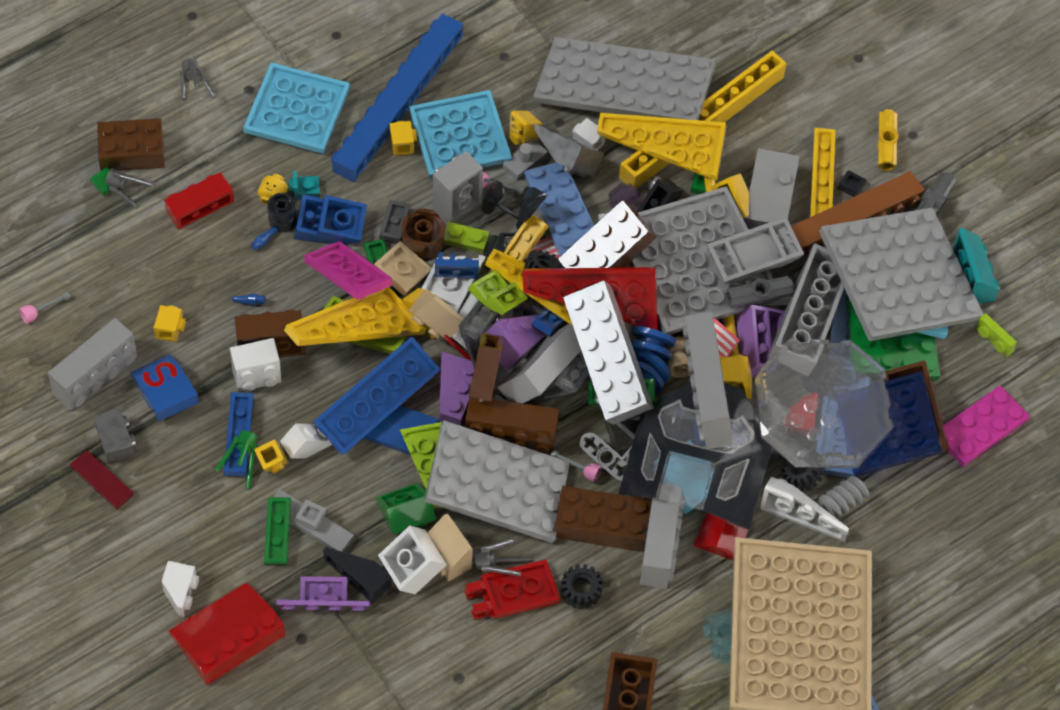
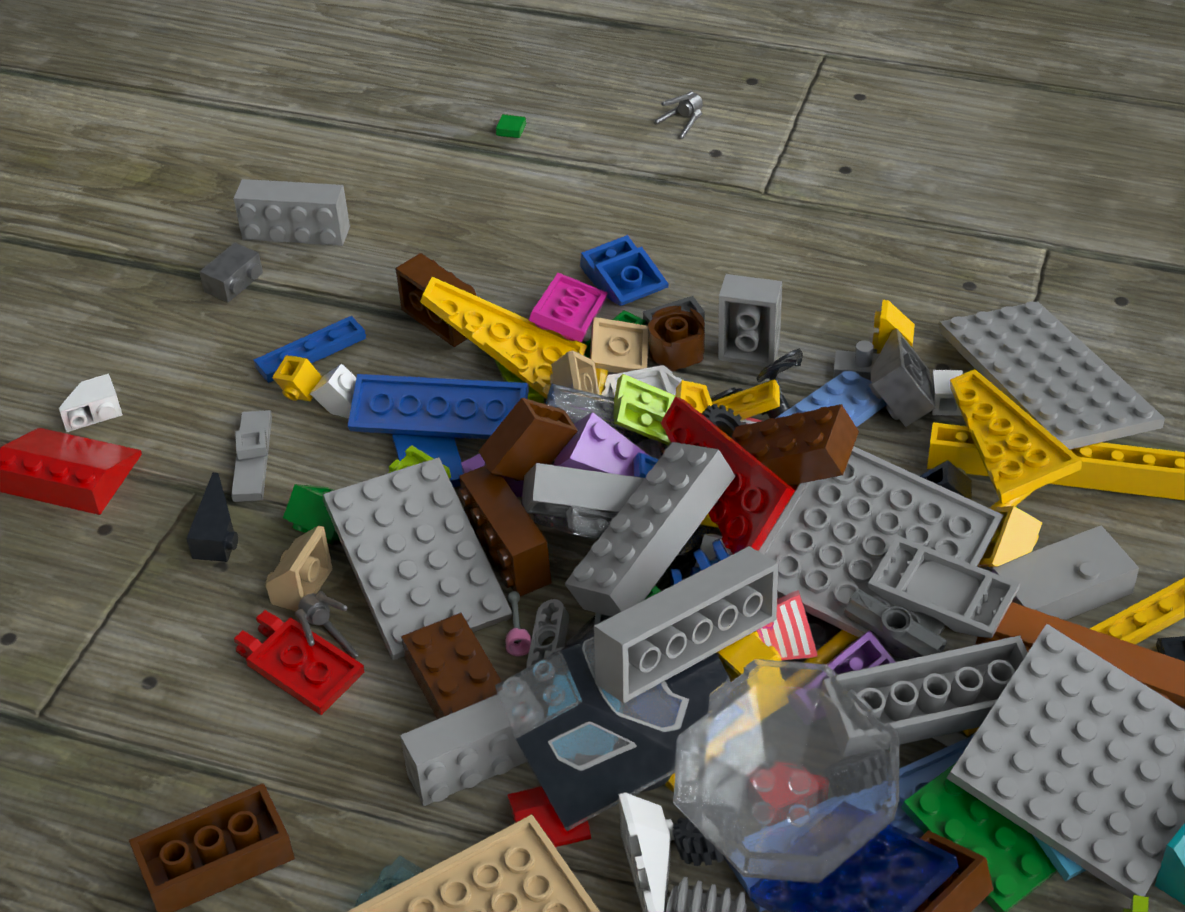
camera: 60 degrees right, 15 degrees down
hinge [19,292,71,324] -> none
dark red tile [70,450,133,510] -> none
reddish brown brick [97,118,165,171] -> none
flat silver plant [105,168,155,208] -> none
blue slope [130,354,199,422] -> none
yellow brick [154,305,186,342] -> none
red brick [164,172,234,230] -> none
green plant [215,430,258,490] -> none
white brick [230,338,281,392] -> none
blue piece [232,293,266,306] -> none
medium azure plate [243,62,350,154] -> none
blue piece [251,227,278,250] -> none
yellow head [257,174,289,205] -> none
green tile [264,497,292,565] -> none
black wheel [267,193,296,232] -> none
medium lavender bracket [276,576,370,610] -> none
teal bracket [289,171,320,200] -> none
blue brick [331,13,463,182] -> none
white brick [378,526,447,594] -> none
yellow brick [390,121,417,156] -> none
medium azure plate [409,90,512,179] -> none
blue plate [435,252,479,279] -> none
lime plate [444,222,489,254] -> none
light grey hinge [482,172,525,195] -> none
black tyre [561,564,603,609] -> none
clear purple head [608,183,640,209] -> none

